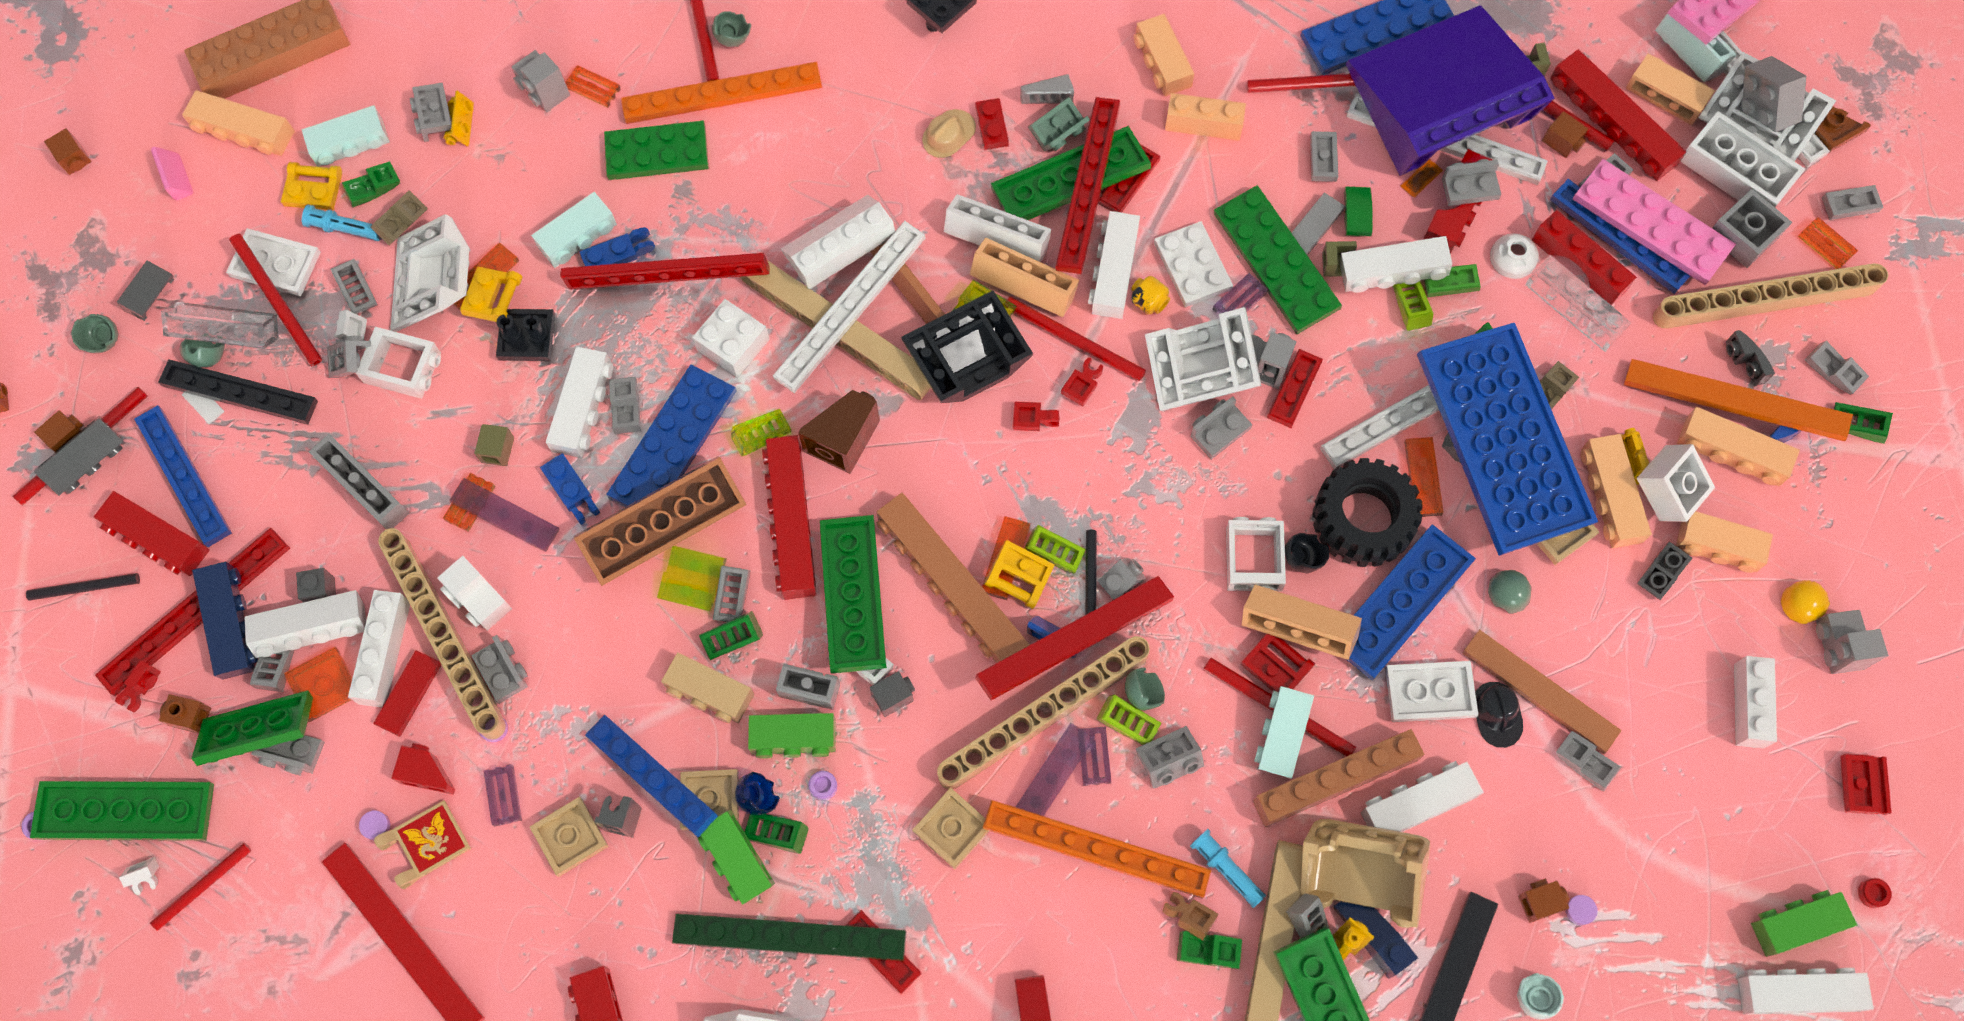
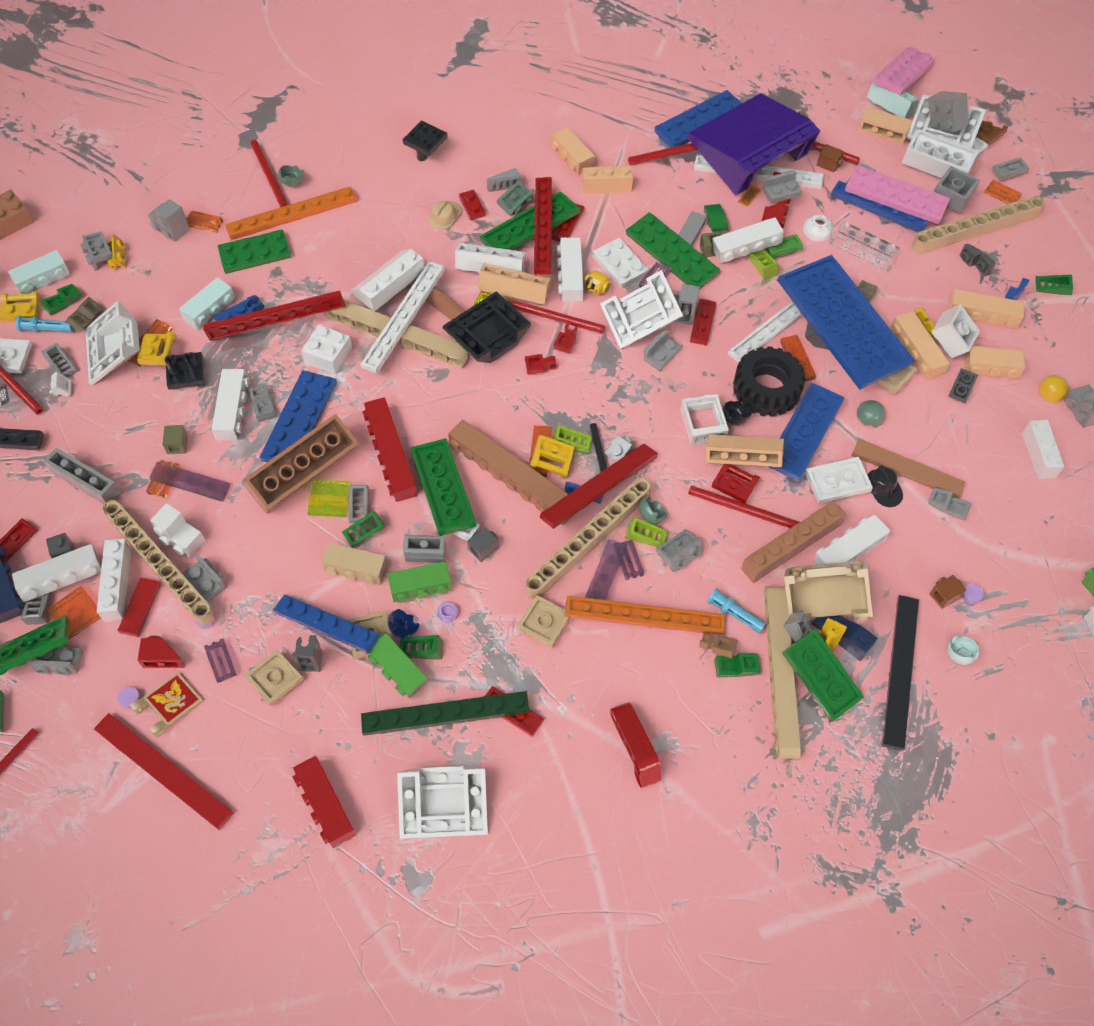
camera: 15 degrees left, 10 degrees down
light grey bracket [327,336,371,378] -> none
white window [356,327,441,399] -> none
blue hinge [540,453,600,525] -> none
clear neon green slope [731,409,792,456] -> none
reddish brown slope [798,390,880,474] -> none
light aqua brick [1254,686,1314,779] -> none
light grey plate [1310,131,1338,182] -> none
red arch [1532,210,1637,307] -> none
red brick [1550,49,1687,181] -> none
orange tile [1624,359,1853,442] -> none
light grey slope [1805,340,1869,395] -> none

